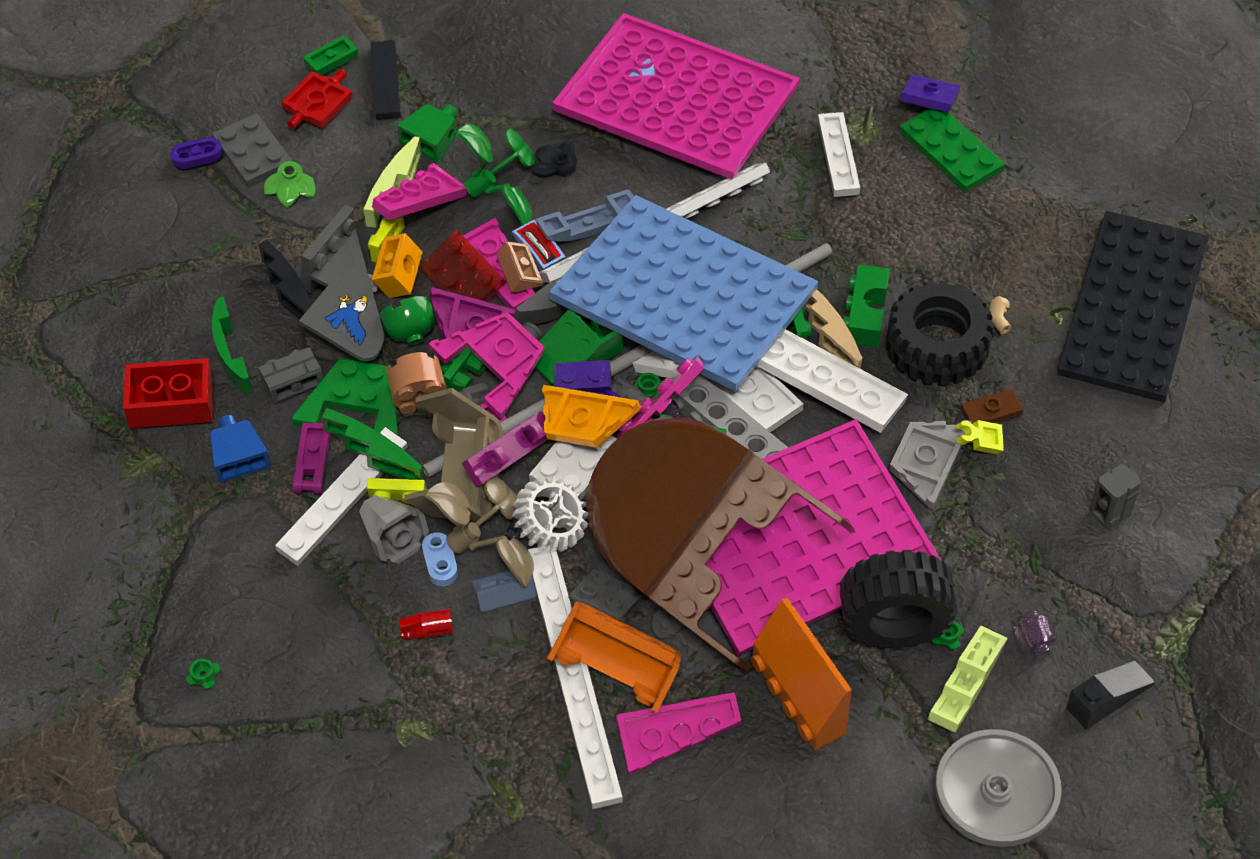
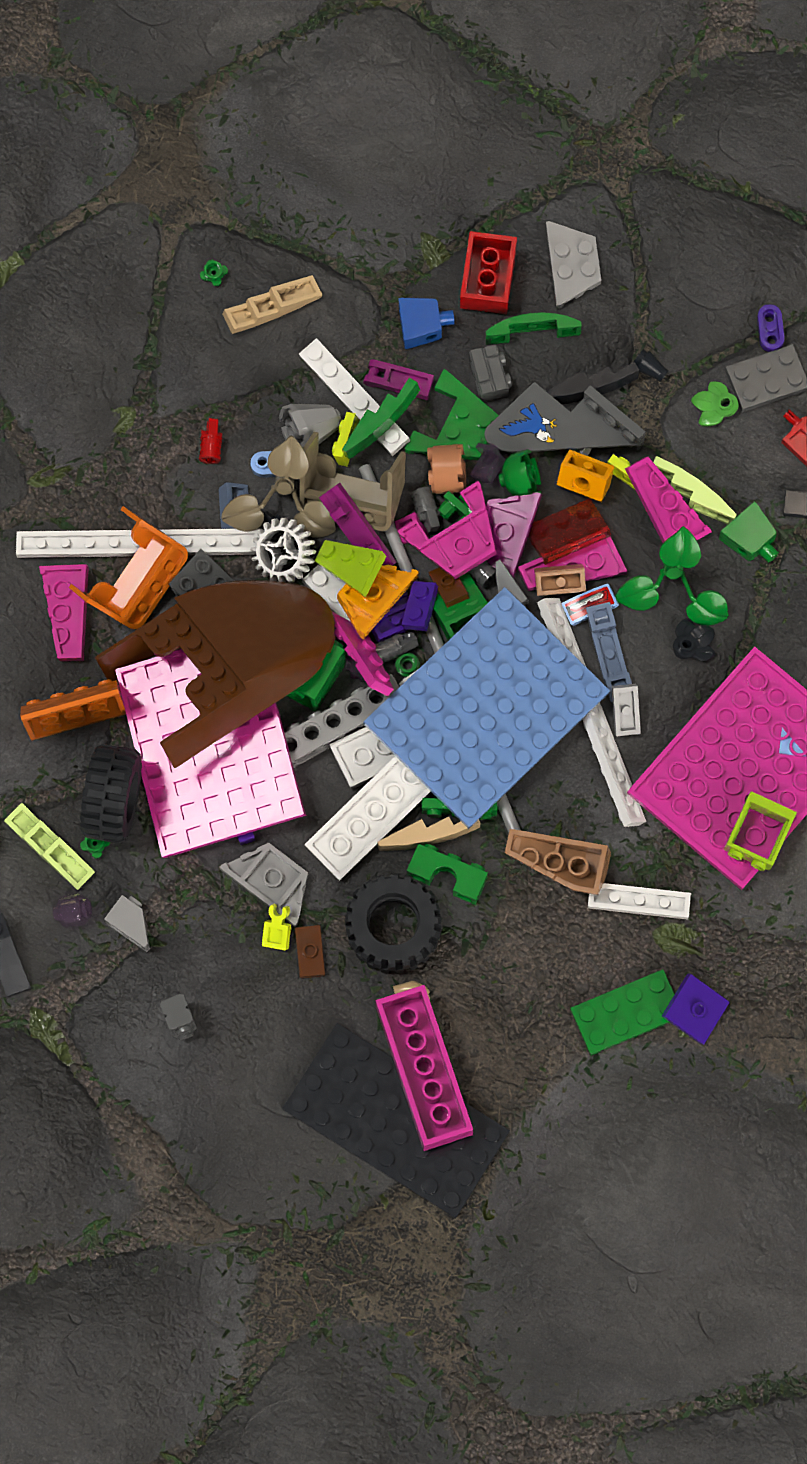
camera: 105 degrees right, 20 degrees up
none -> light grey slope [104,895,150,952]
none -> tan slope [223,275,322,334]
none -> lime wing [315,540,387,598]
none -> dark pink brick [376,985,473,1151]
none -> reddish brown plate [428,567,469,608]
none -> clear purple bracket [470,443,506,484]
none -> medium nougat wedge [505,829,611,895]
none -> light grey wing [546,221,601,309]
none -> plate [611,684,641,736]
none -> black cone [634,349,669,382]
none -> lime window [723,791,797,871]

